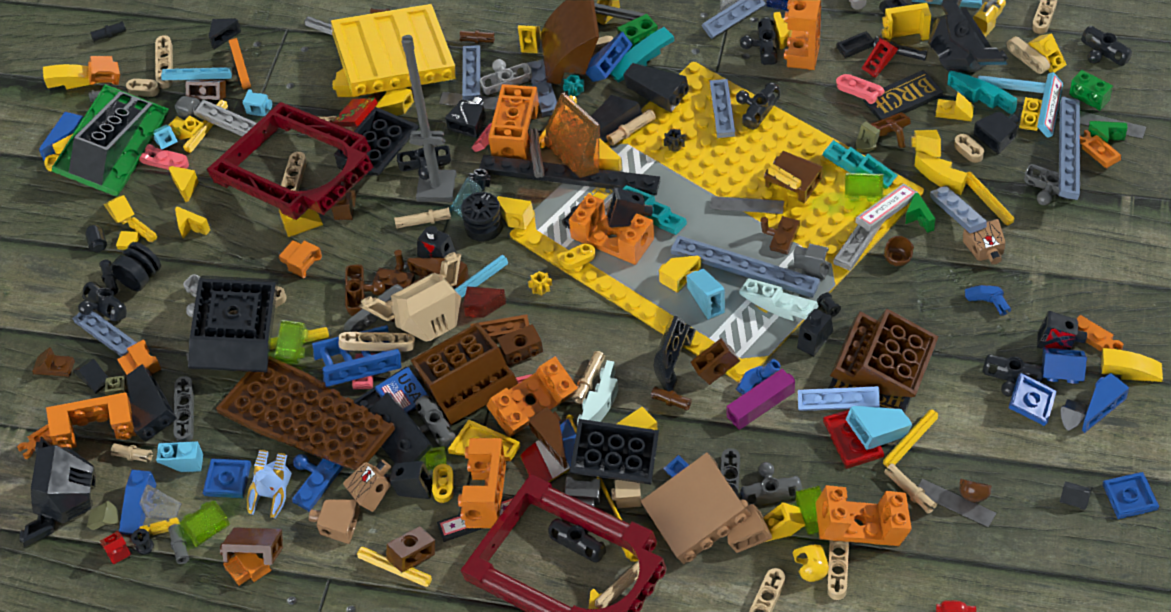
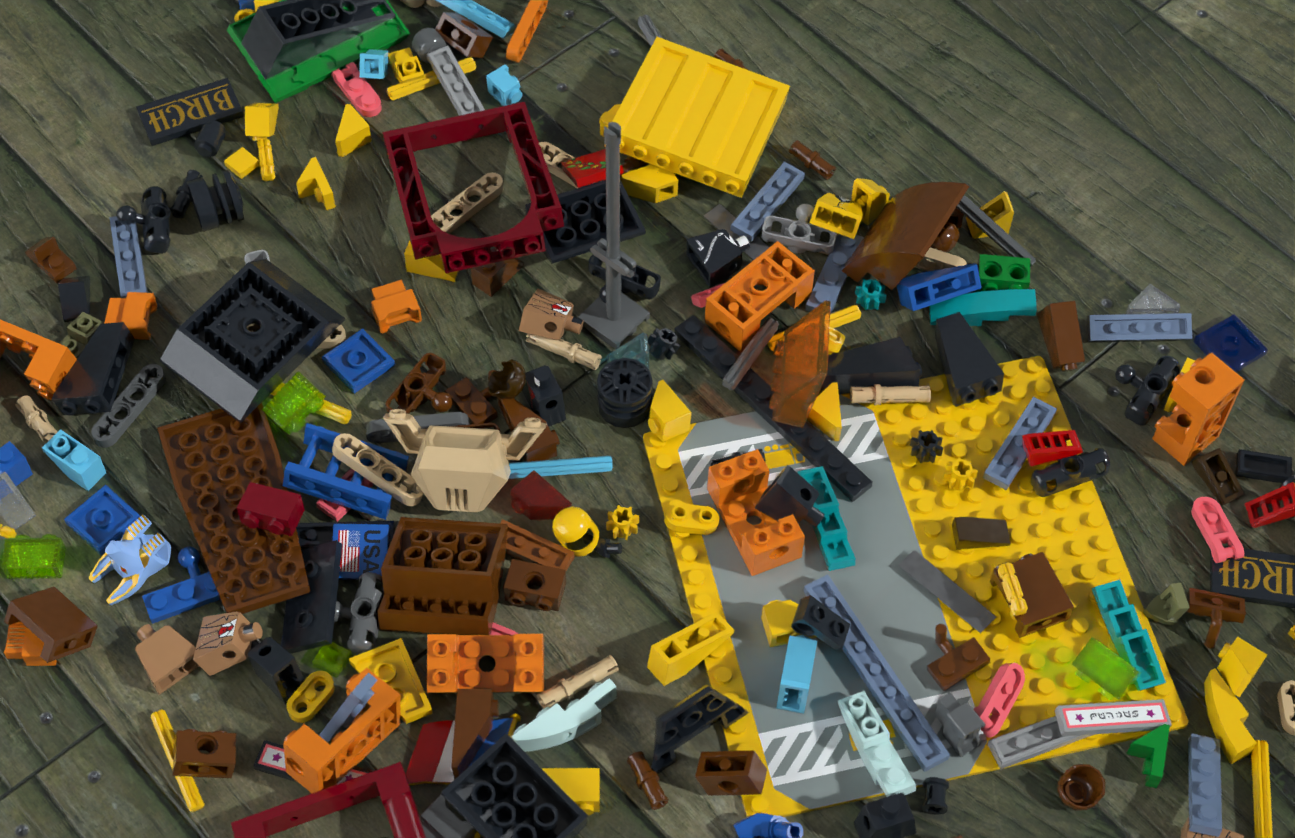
camera: 30 degrees right, 5 degrees up
none -> black tile [136,78,244,146]
none -> dark red brick [237,482,305,536]
none -> sand blue plate [319,672,377,742]
none -> blue tile [322,328,395,394]
none -> dark brown hair [488,359,526,399]
none -> medium nougat torso [519,289,584,340]
none -> yellow helmet [552,506,599,557]
none -> black bar [583,534,622,558]
none -> yellow slope [647,612,734,686]
none -> black plate [791,595,850,650]
none -> yellow torso [810,193,863,239]
none -> yellow gear [943,457,978,492]
none -> dark brown slope [952,517,1011,550]
none -> coral plate [974,663,1025,738]
none -> red slope [1022,430,1083,467]
none -> reddish brown slope [1037,301,1085,372]
none -> dark brown slope [1191,448,1245,506]

